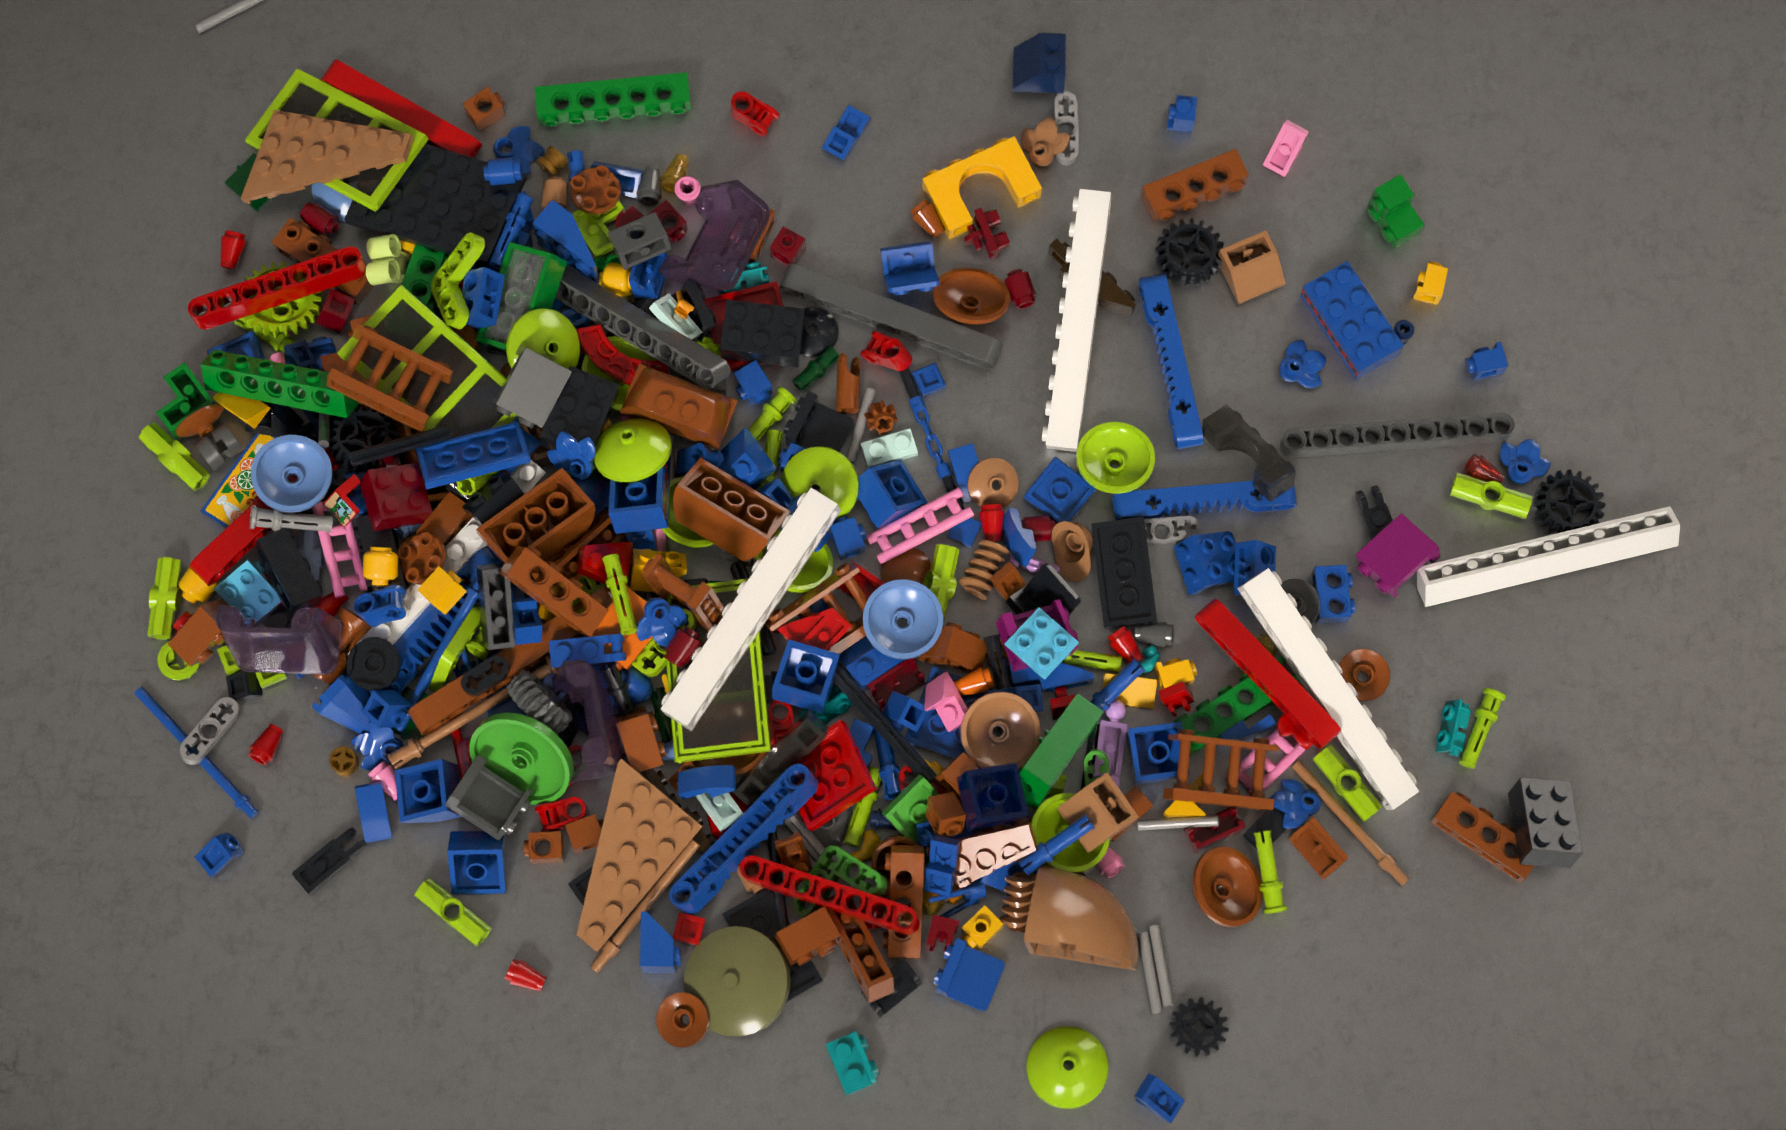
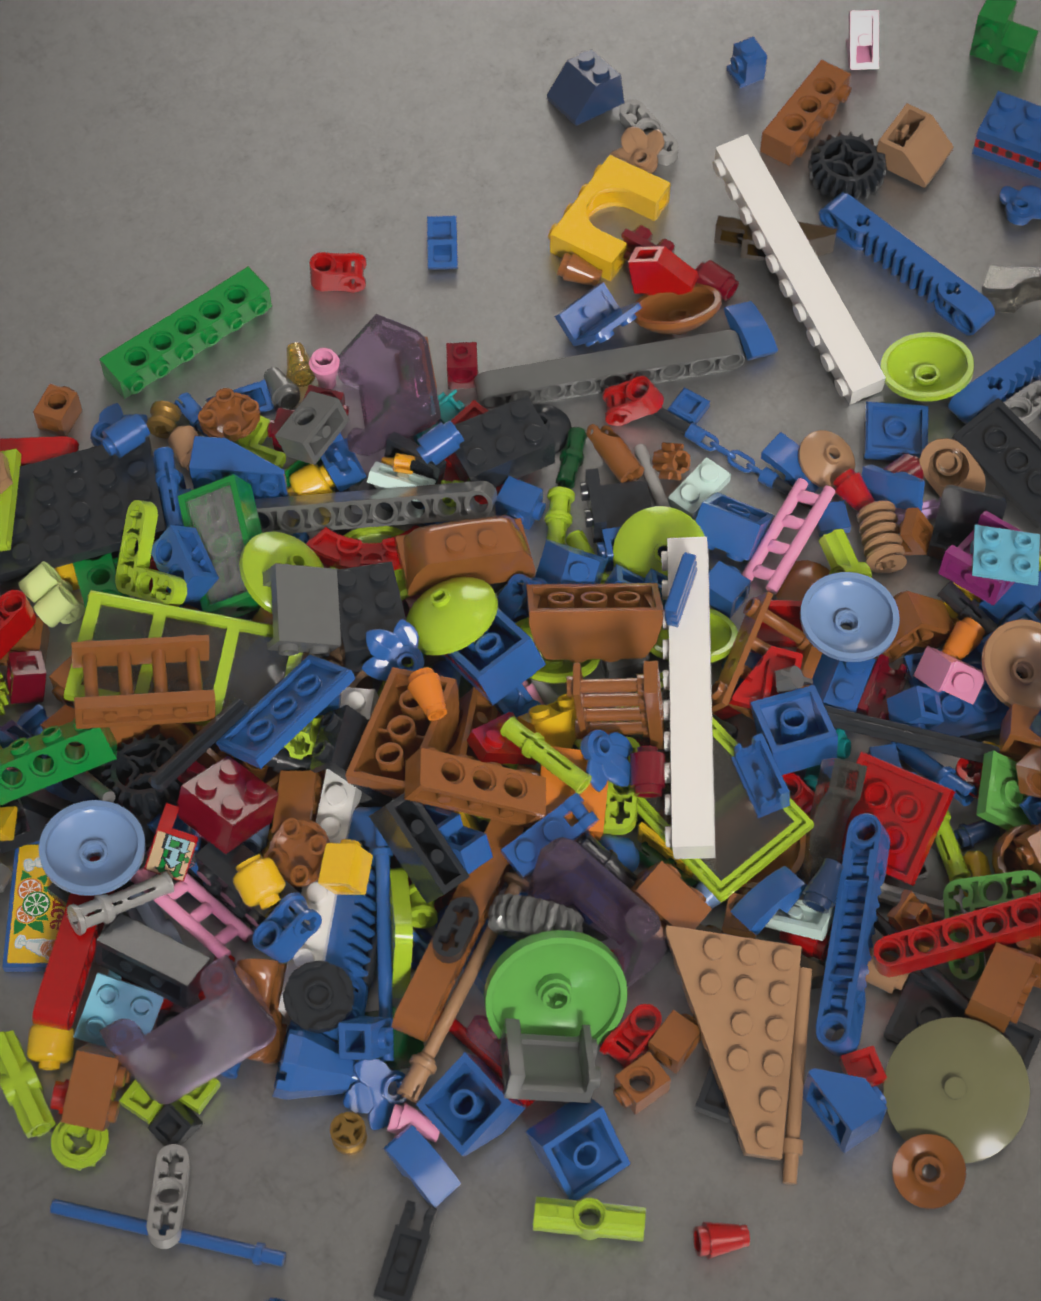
camera: 30 degrees left, 15 degrees down
red cone [248,724,283,766] -> none
none -> orange cone [408,668,447,721]
none -> blue brick [416,420,465,465]
none -> red slope [628,246,699,295]
none -> blue tile [664,552,698,628]
none -> blue slope [723,301,779,361]
none -> blue hinge [731,733,790,818]
none -> dark grey piece [775,666,813,694]
none -> dark blue cone [802,858,844,913]

